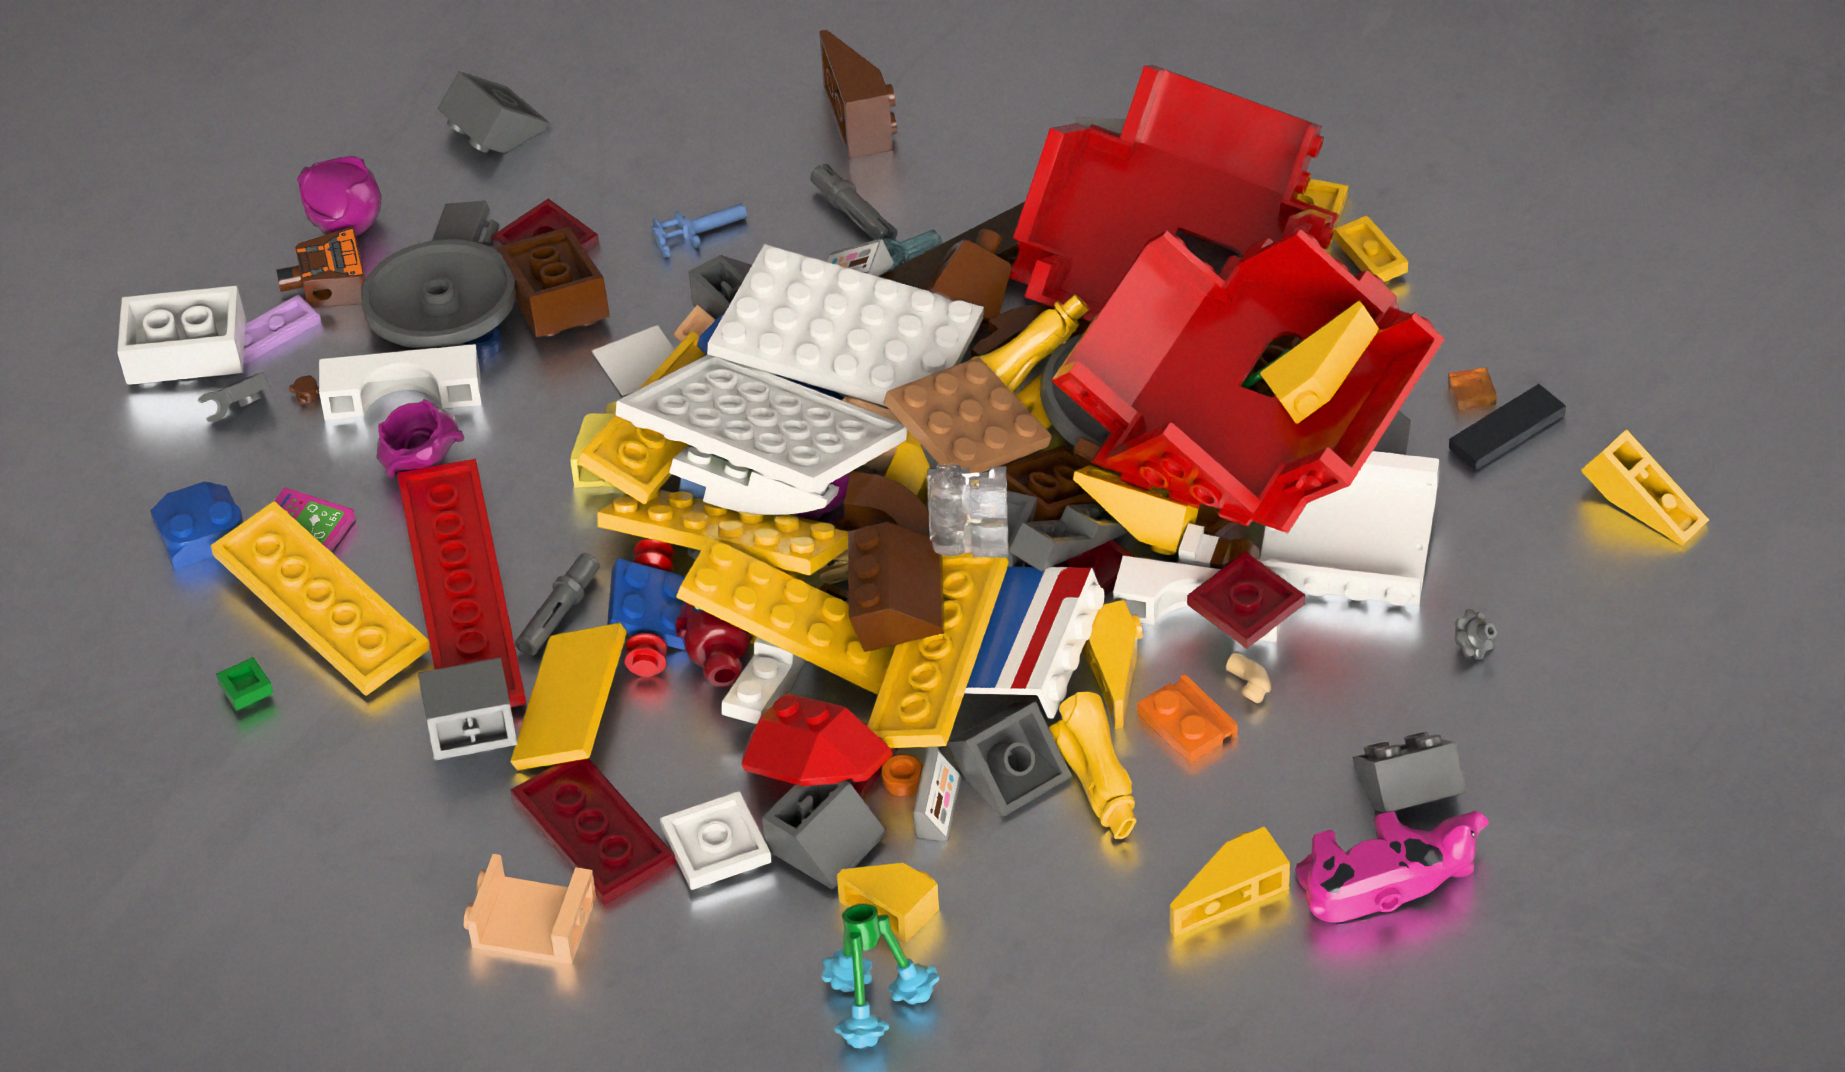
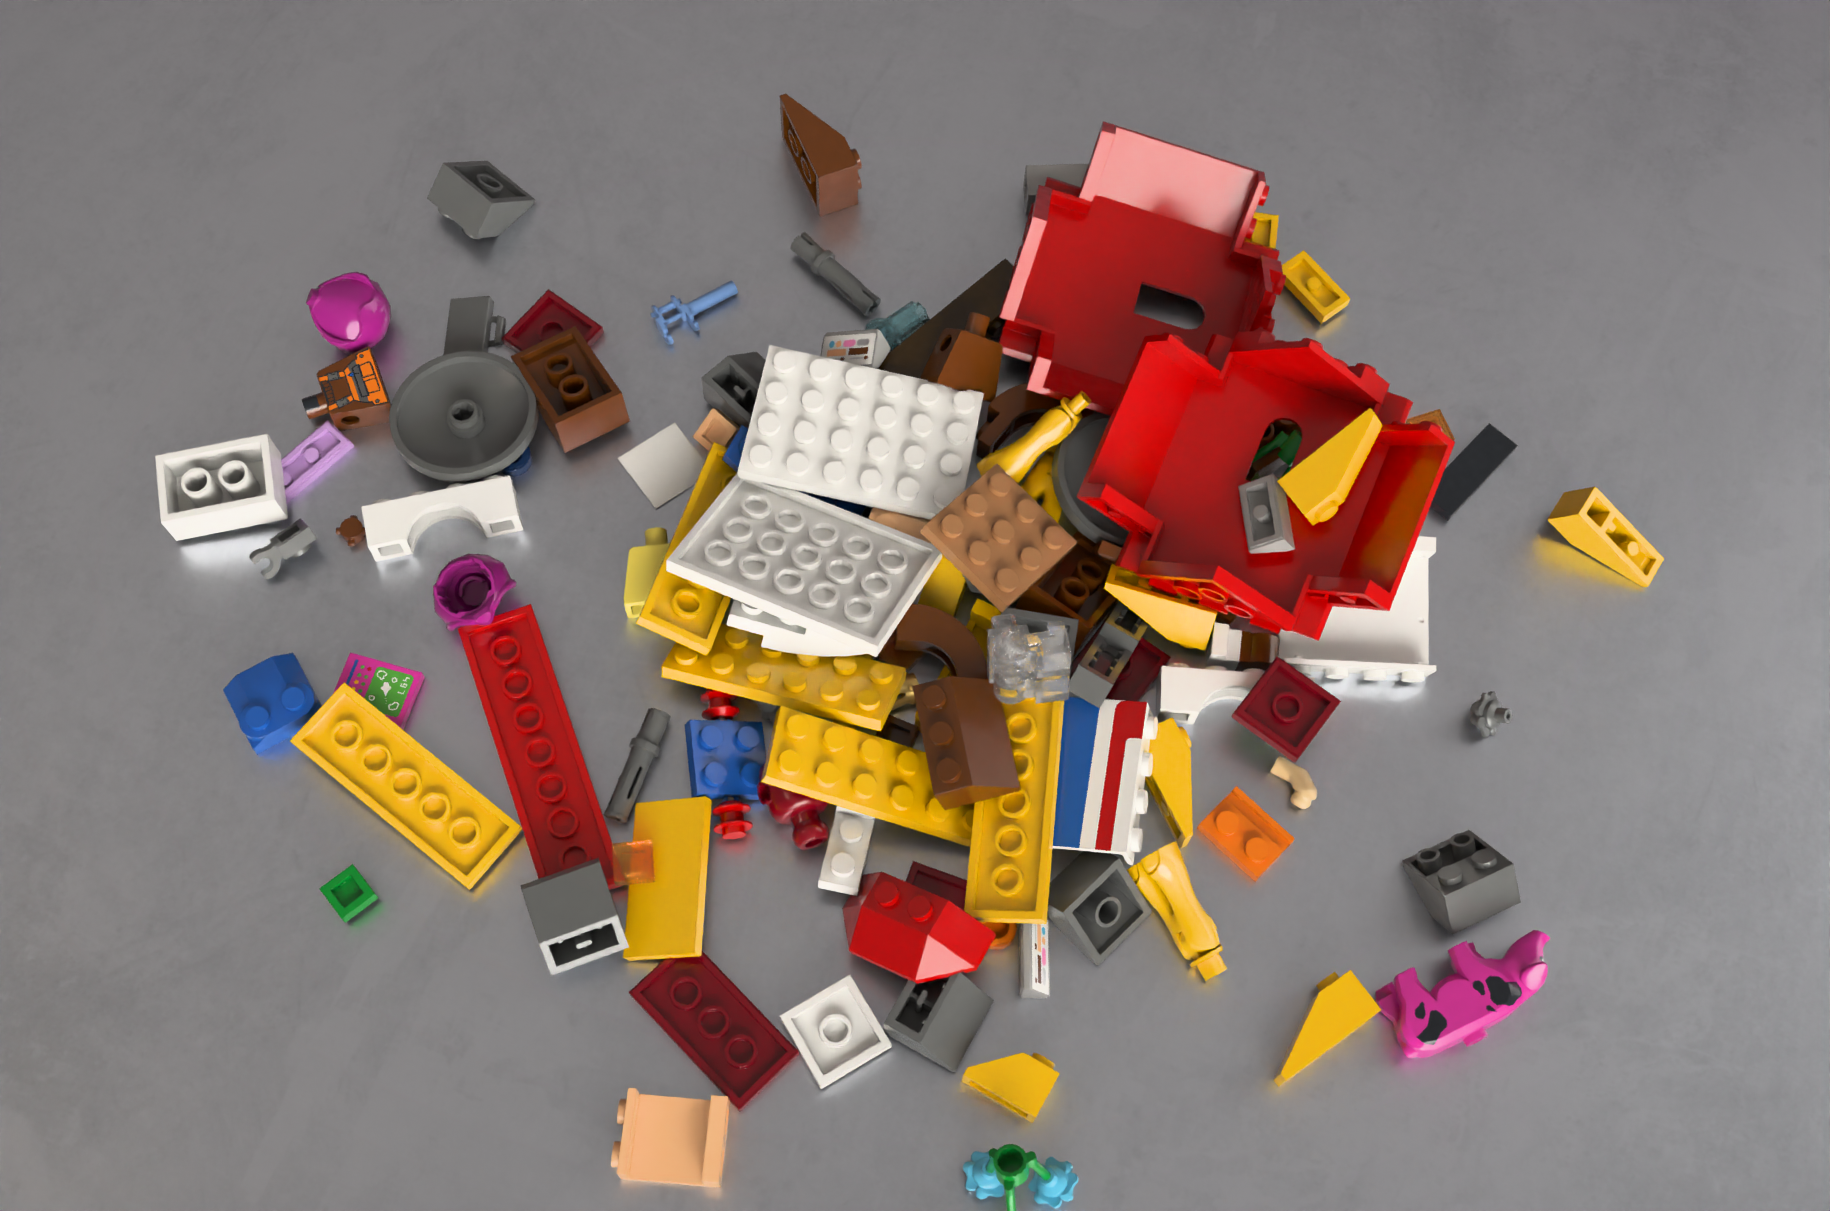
camera: 15 degrees left, 20 degrees up
none -> clear orange tile [612,840,655,886]
none -> light grey slope [1238,474,1295,554]

